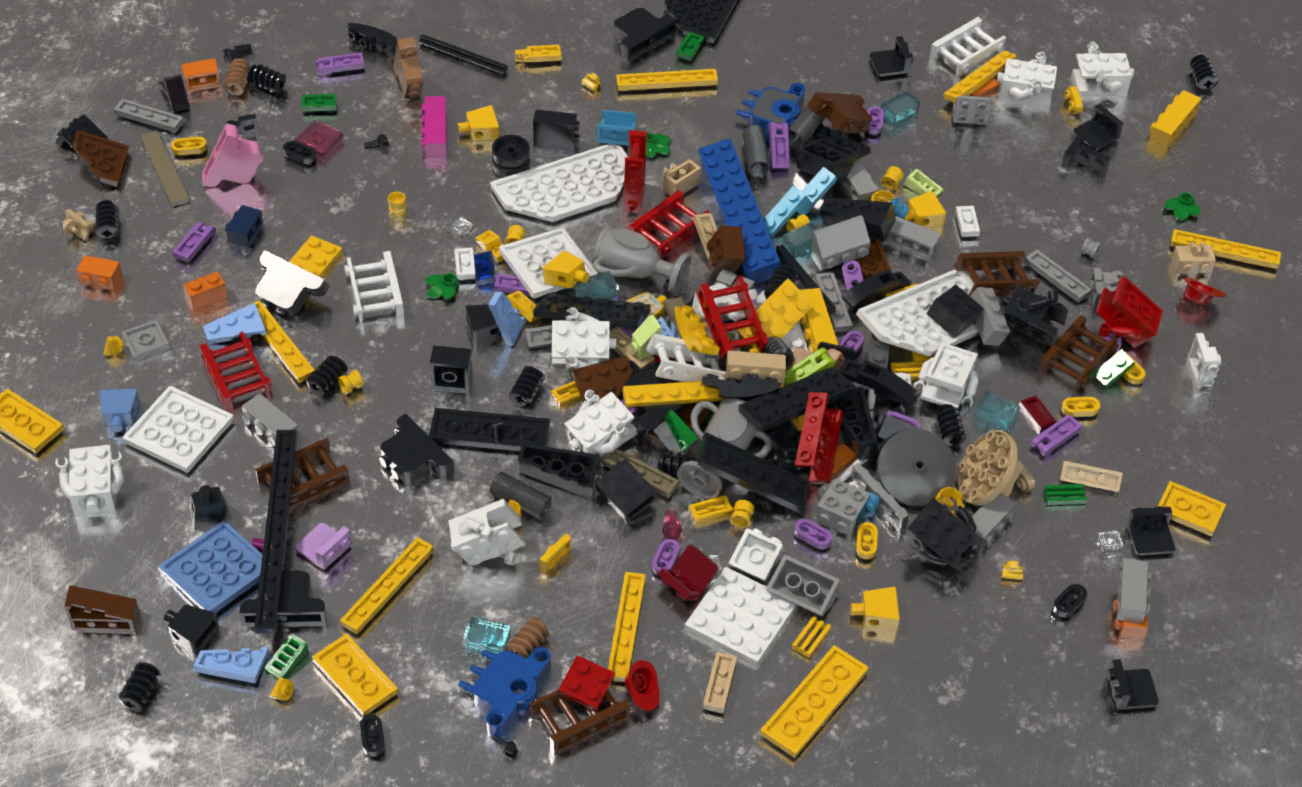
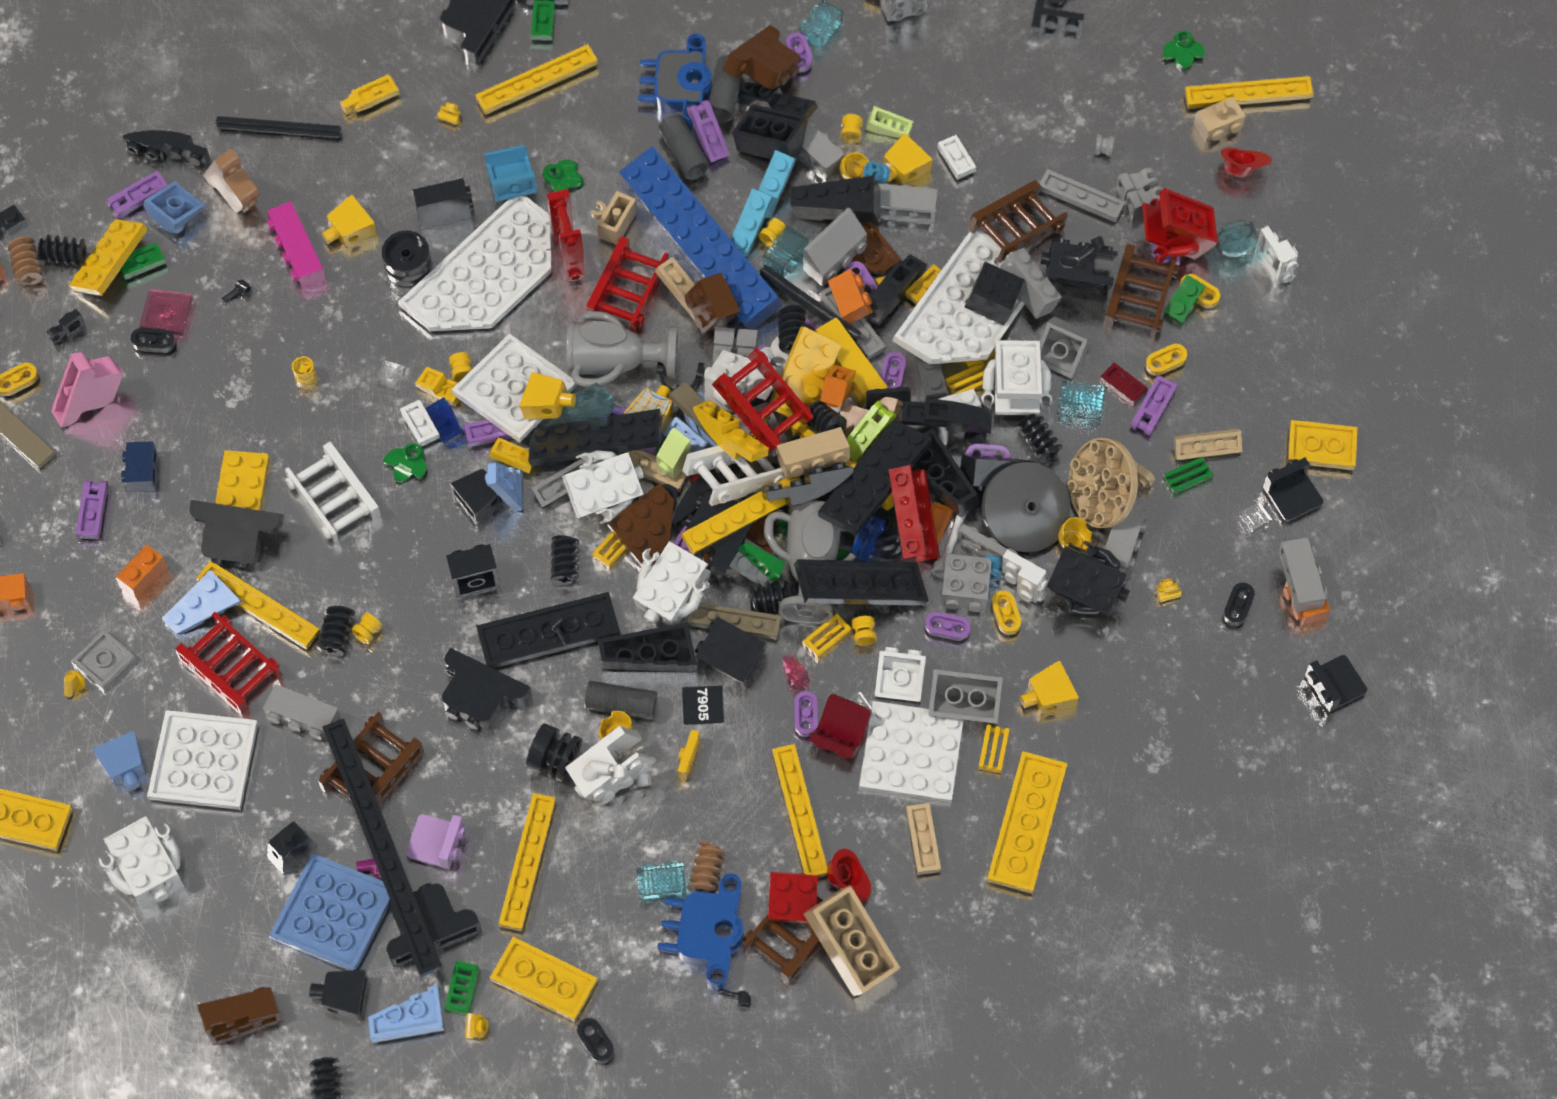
camera: 20 degrees left, 15 degrees up
none -> yellow plate [69,219,148,296]
none -> medium blue slope [144,181,206,233]
none -> black wheel [526,723,582,783]
none -> black sticker [682,686,724,725]
none -> tan brick [804,886,900,996]
none -> orange brick [820,365,856,408]
none -> orange brick [828,269,873,324]
none -> clear blue plate [850,514,886,562]
none -> white plate [1002,549,1048,604]
none -> light grey slope [1040,317,1094,379]
none -> clear light blue cylinder [1215,220,1258,261]

